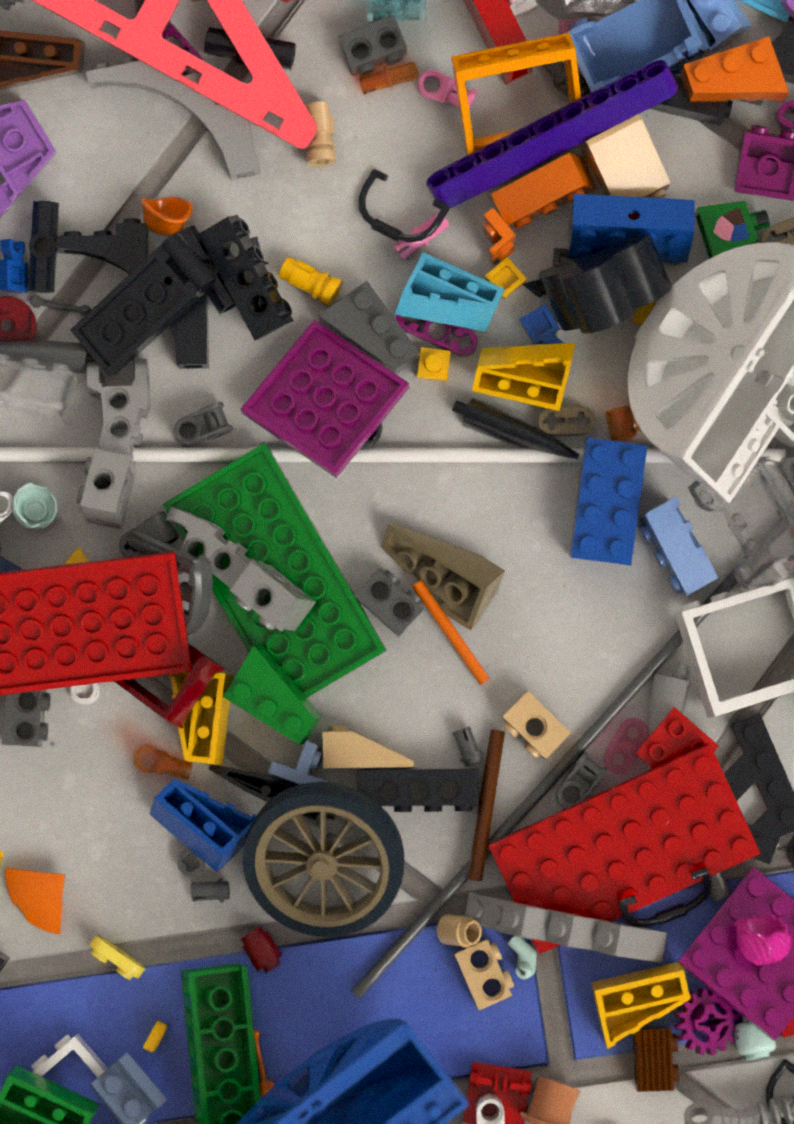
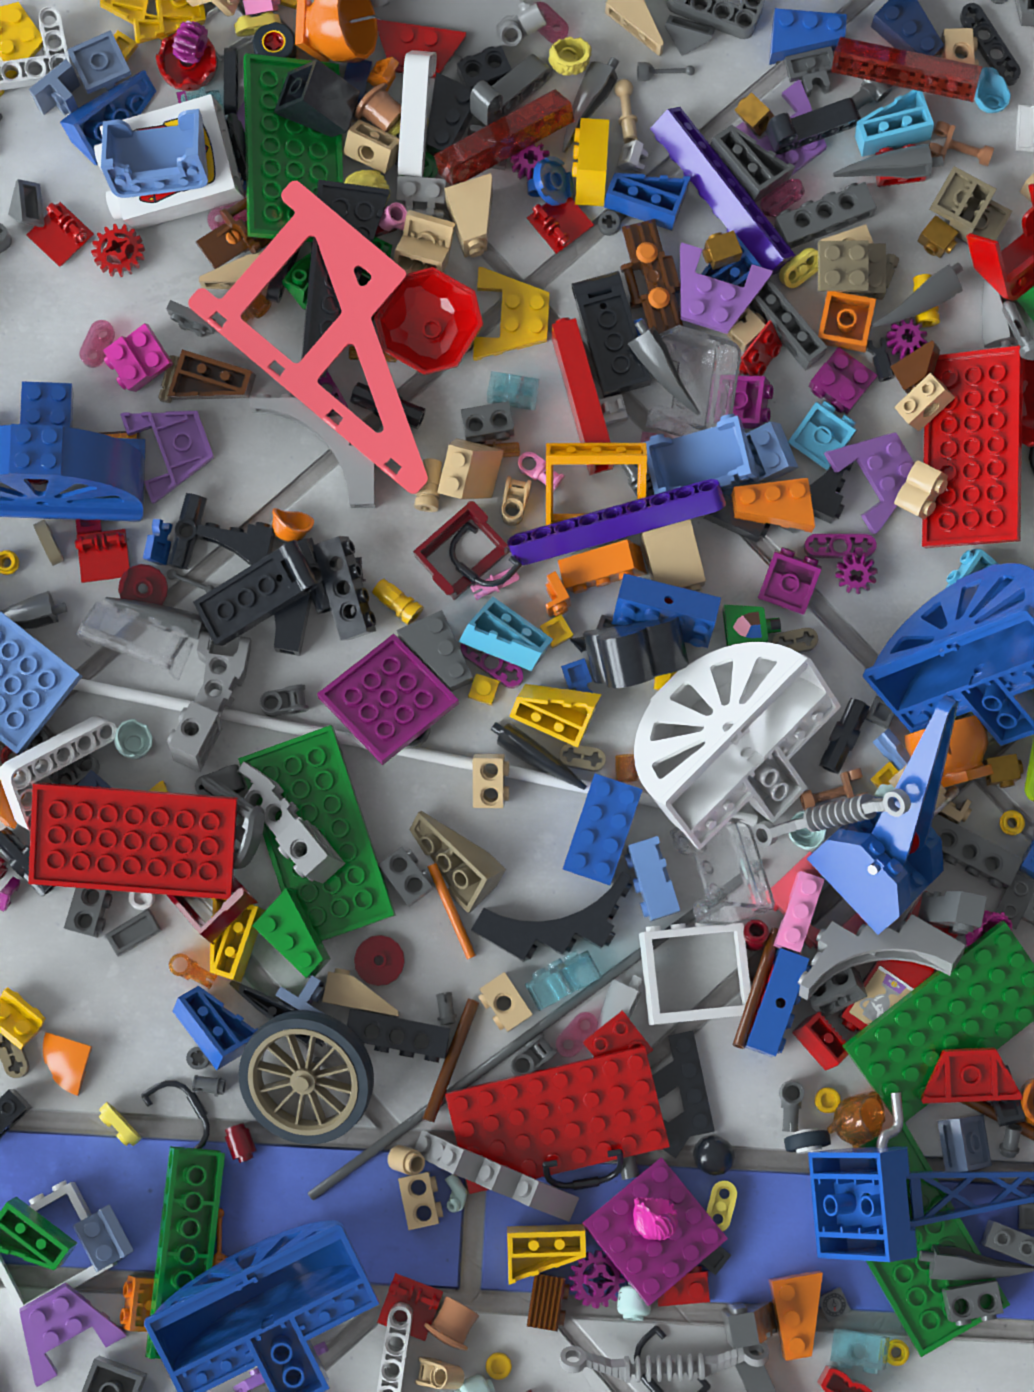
camera: 10 degrees right, 5 degrees down
yellow tile [143,1020,168,1052] -> none
none -> dark grey tile [105,908,162,957]
none -> black piece [141,1080,210,1149]
none -> dark red plate [354,935,405,986]
none -> dark red piece [413,501,509,600]
none -> tan slope [437,438,504,499]
none -> black arch [471,872,632,962]
none -> tan brick [473,754,509,808]
none -> tan piece [502,476,532,526]
none -> clear light blue brick [525,950,602,1011]

